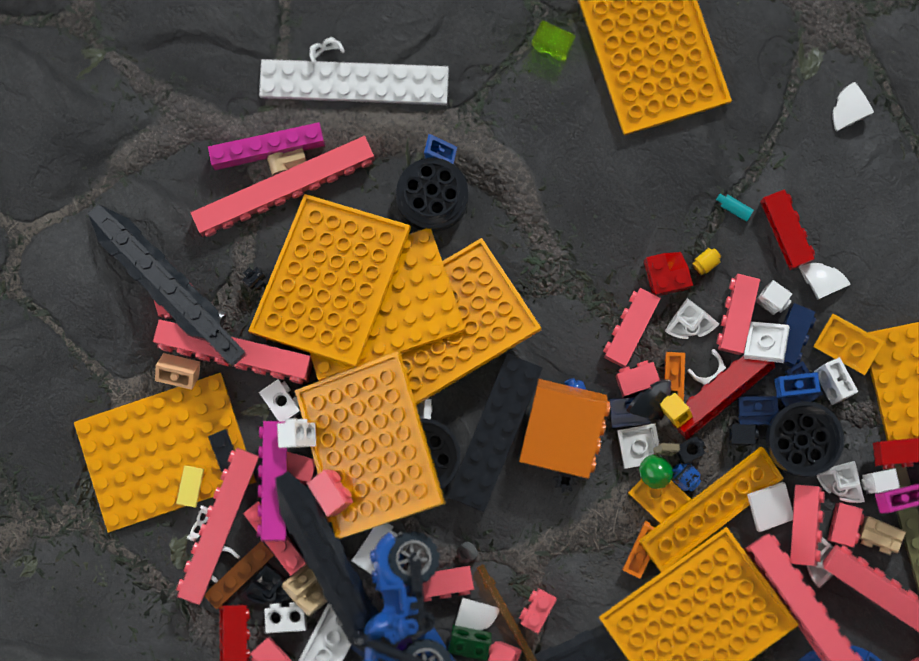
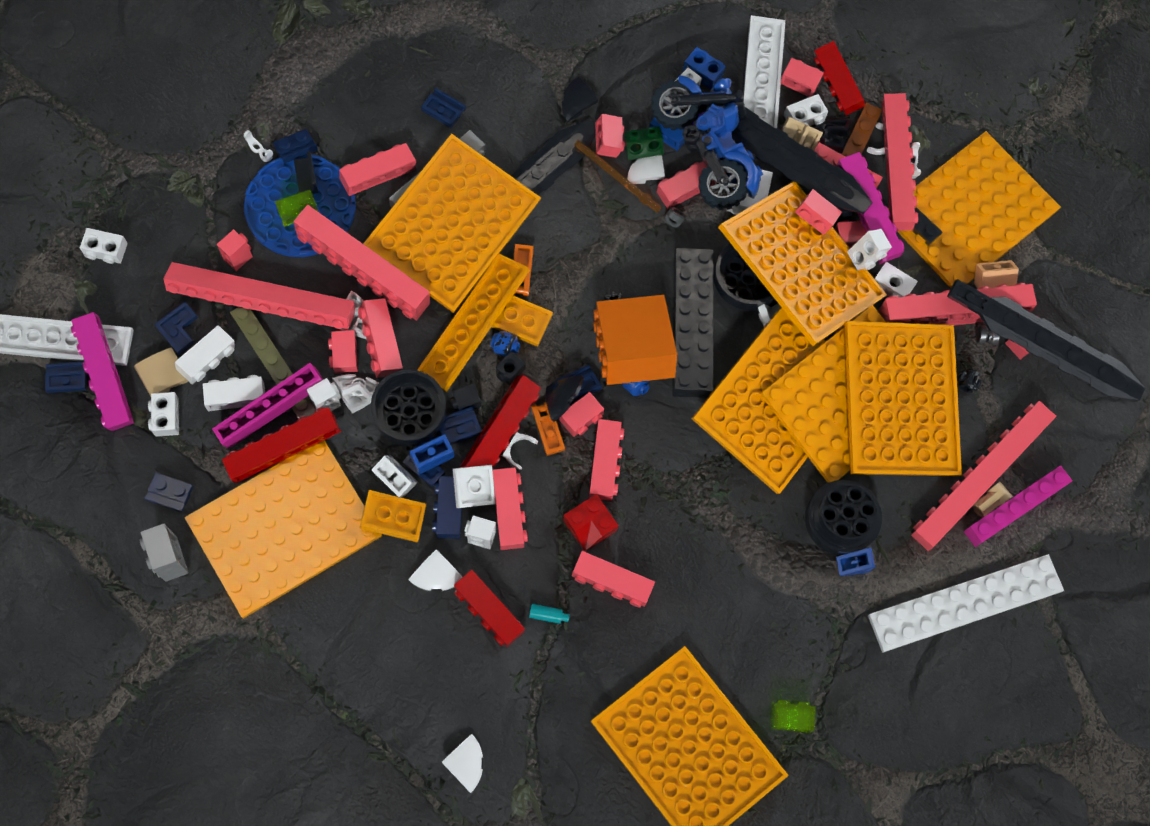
camera: 150 degrees right, 10 degrees down
light yellow tile [176,465,204,508] -> none
white cap [310,37,345,65] -> none
coral brick [519,588,557,633] -> none
white plate [617,423,662,469] -> none
green hat [639,455,673,489] -> none
dark tan tile [653,443,680,456] -> none
yellow brick [660,393,693,428] -> none
white brick [665,298,719,339] -> none
yellow brick [692,248,721,275] -> none
white tile [747,482,793,532] -> none
tan brick [858,516,906,555] -> none
none -> coral brick [572,551,655,608]

